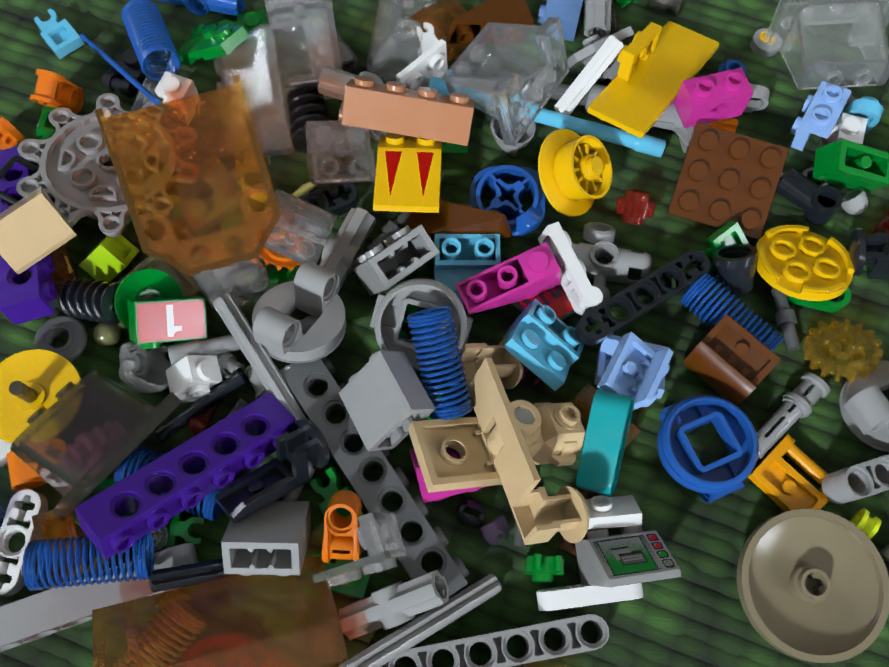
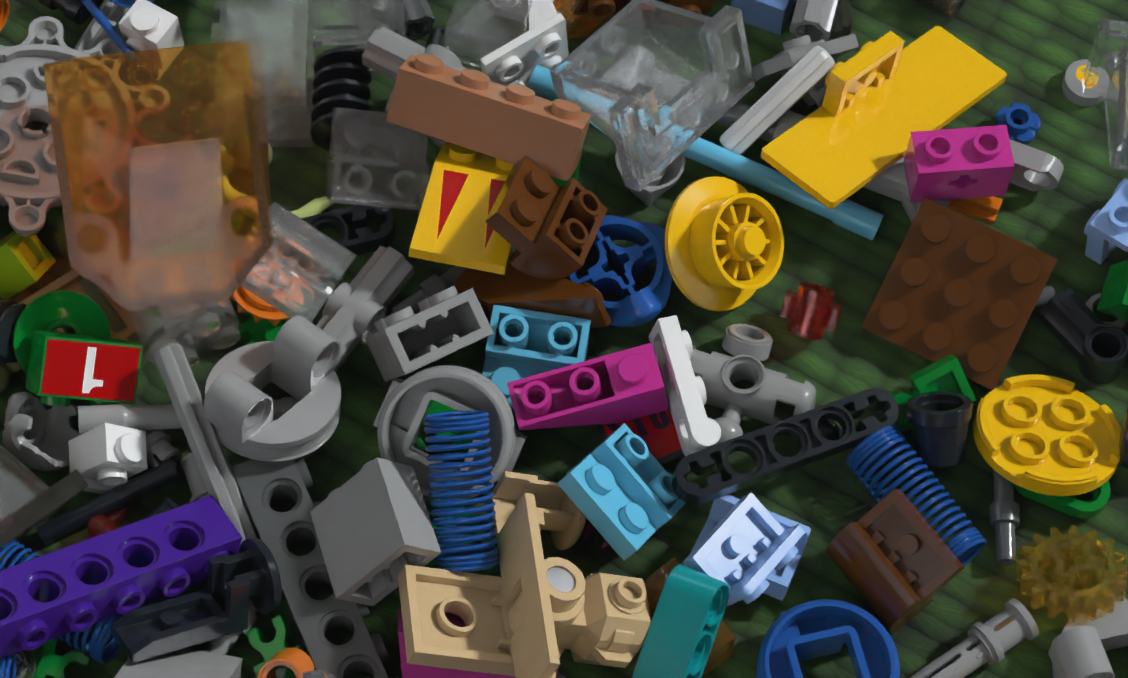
camera: 10 degrees right, 5 degrees down
none -> reddish brown brick [485,156,608,279]

